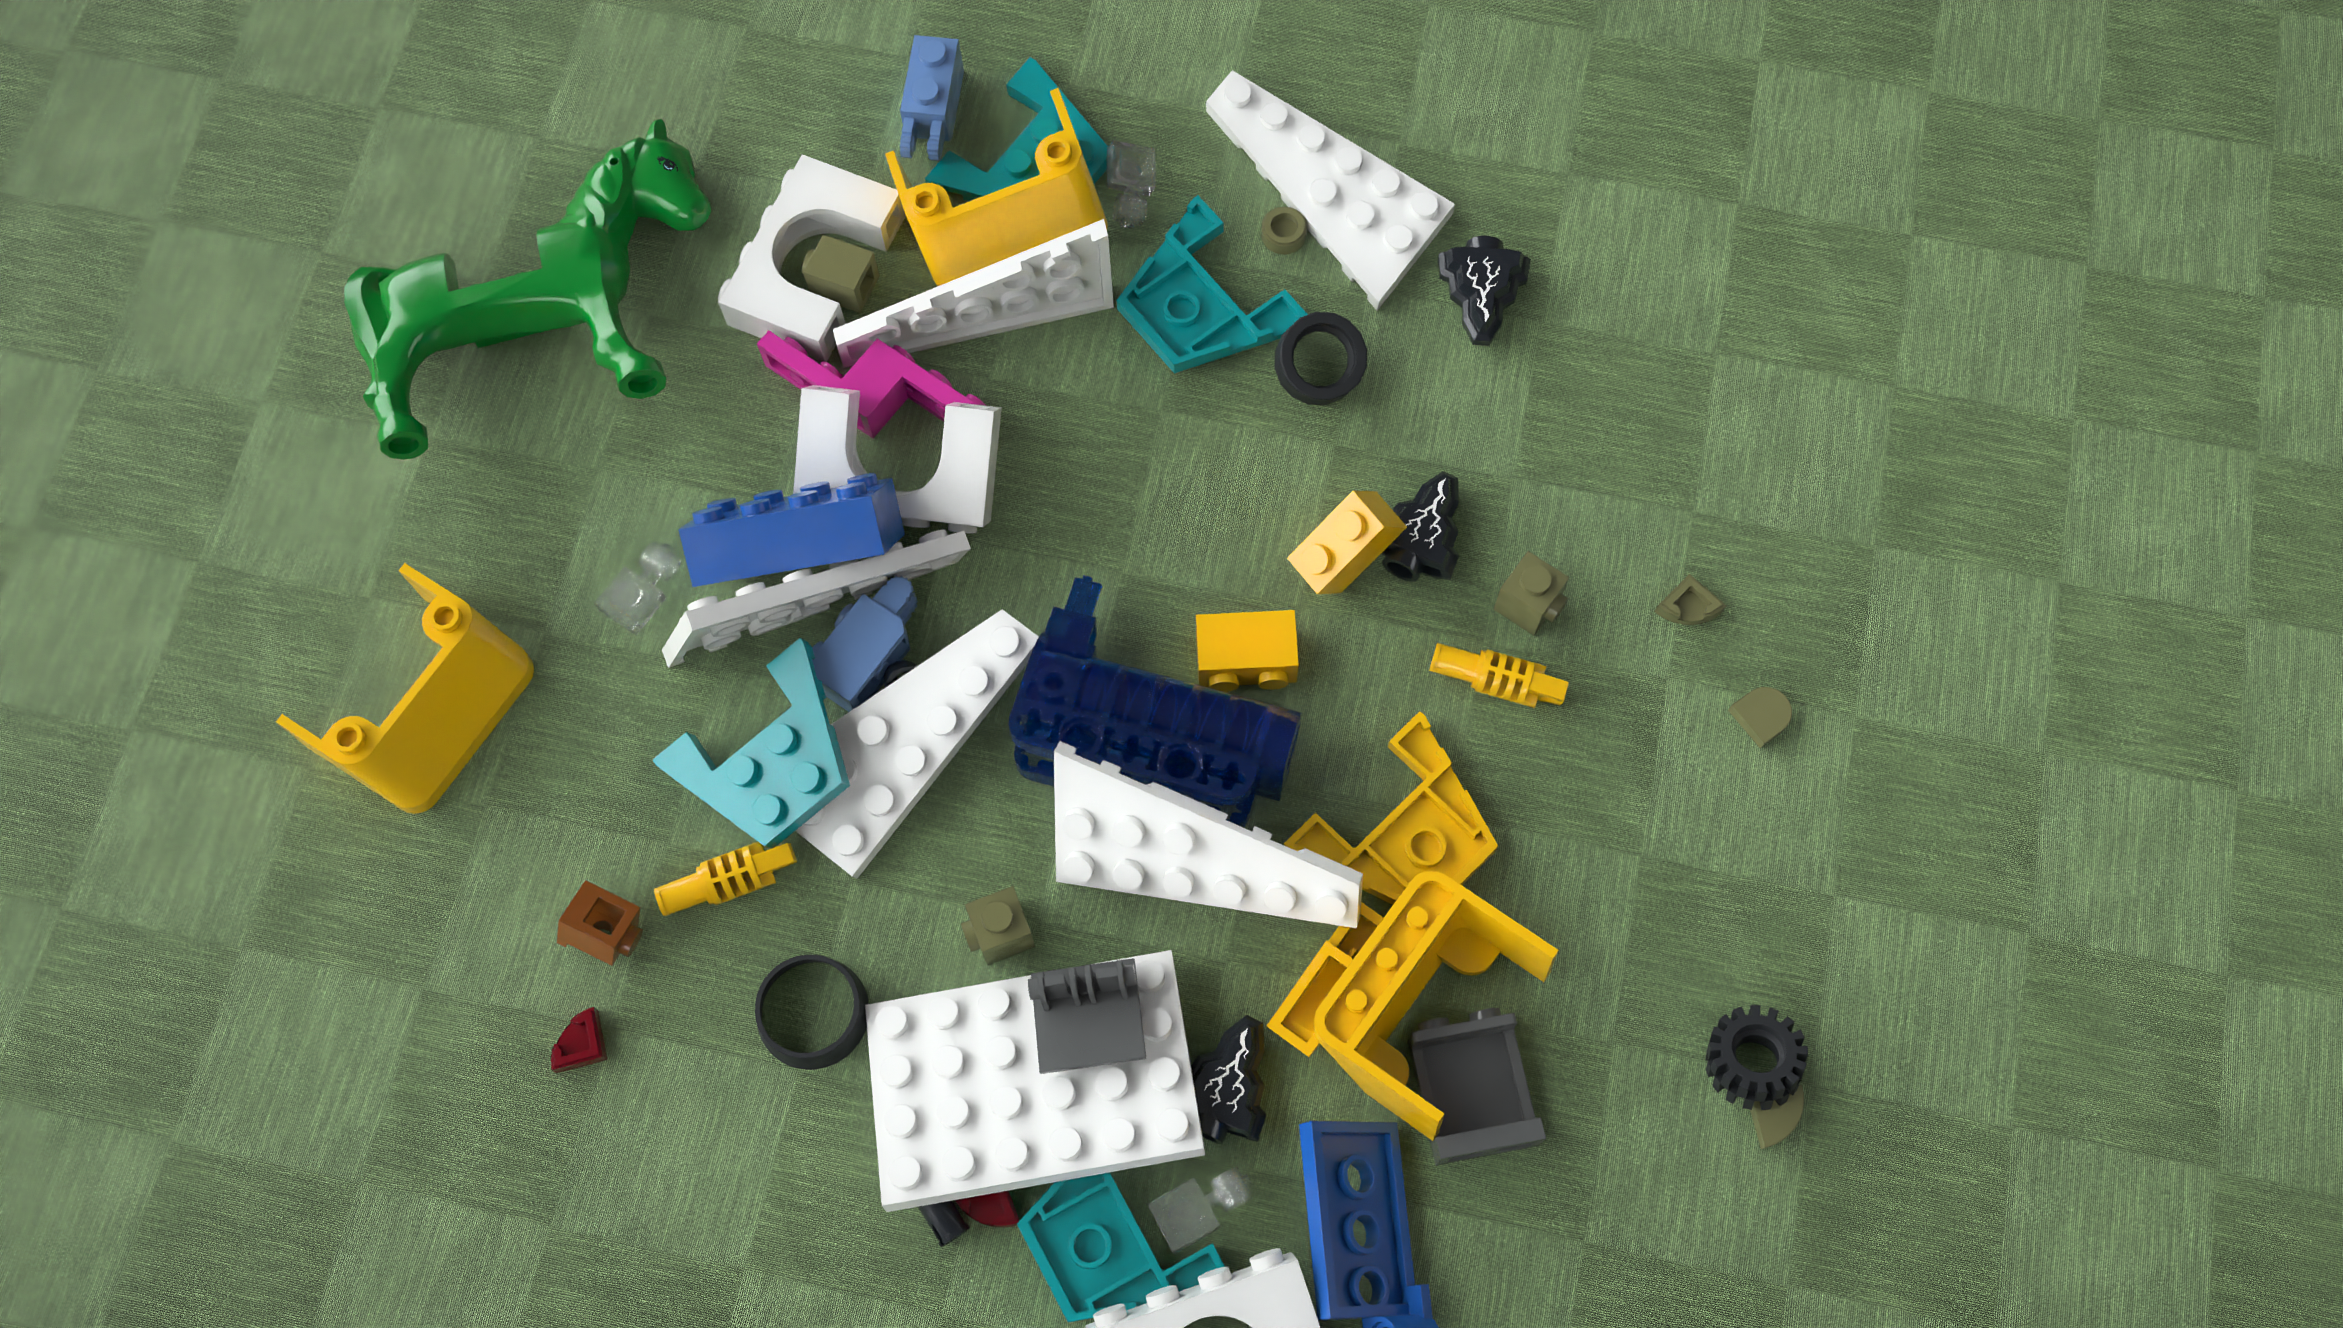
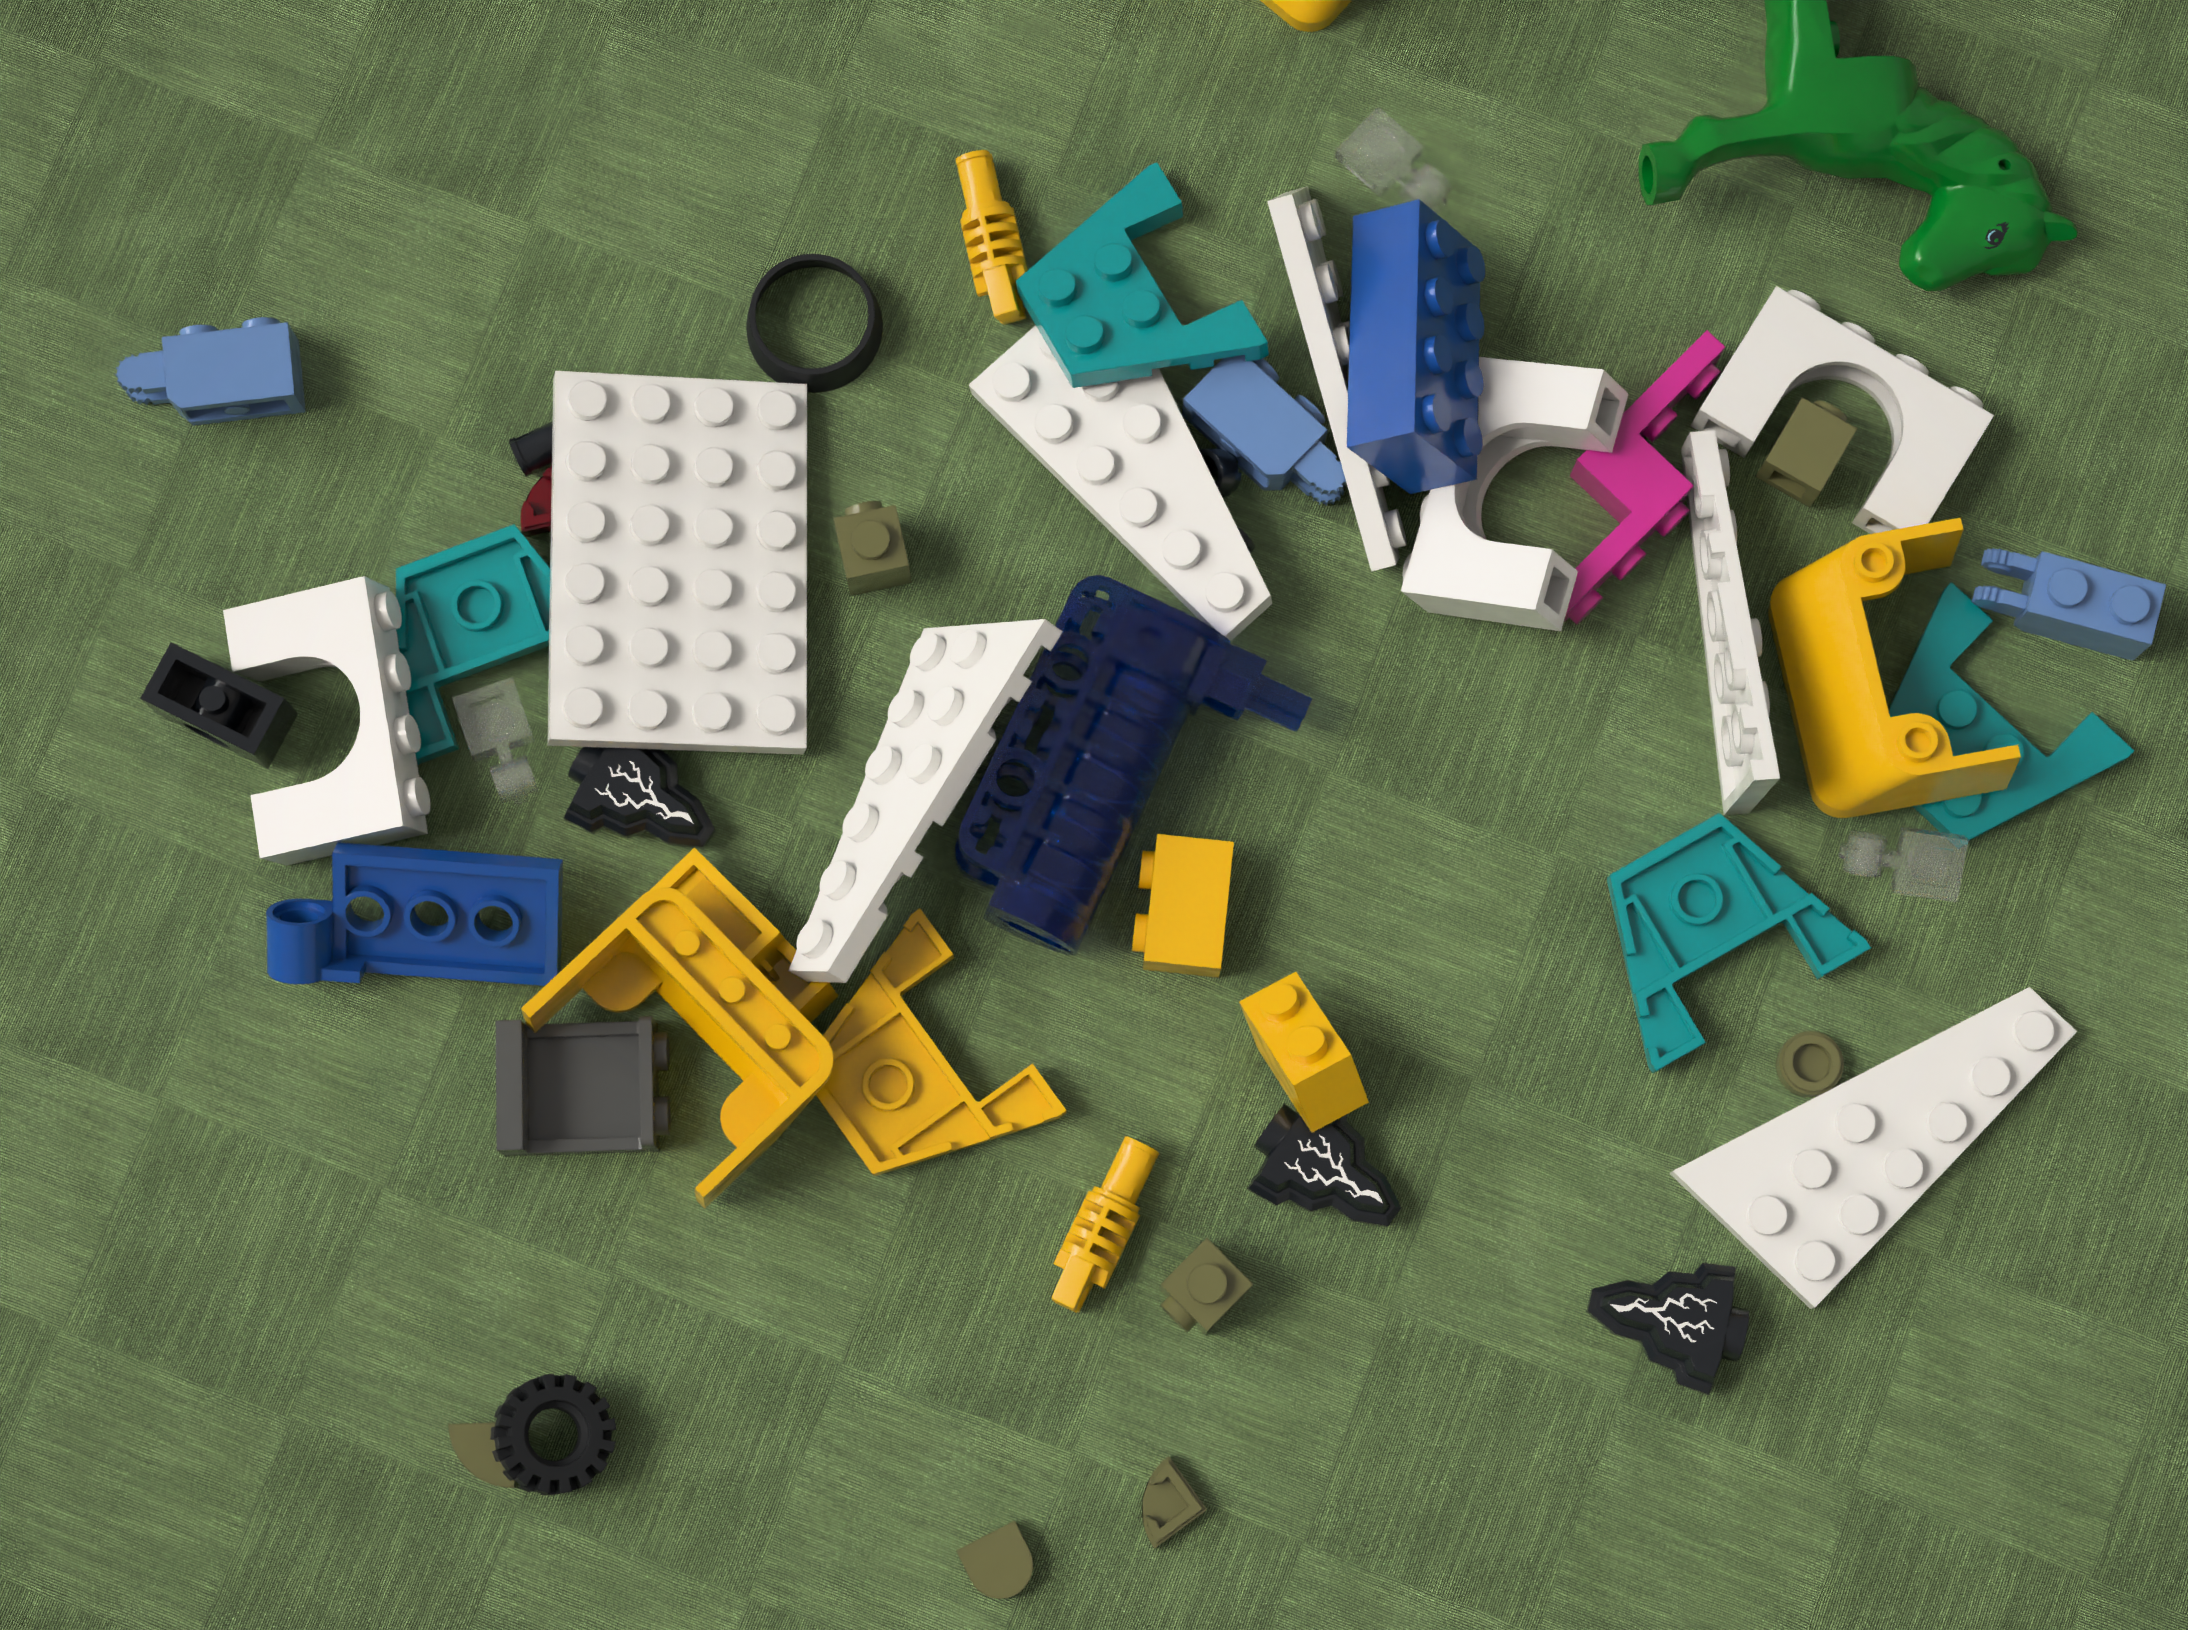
camera: 95 degrees right, 10 degrees up
dark red tile [551,1007,607,1073] -> none
dark orange brick [557,880,643,966] -> none
dark grey hinge [1028,958,1146,1074] -> none
black tyre [1274,312,1367,405] -> none

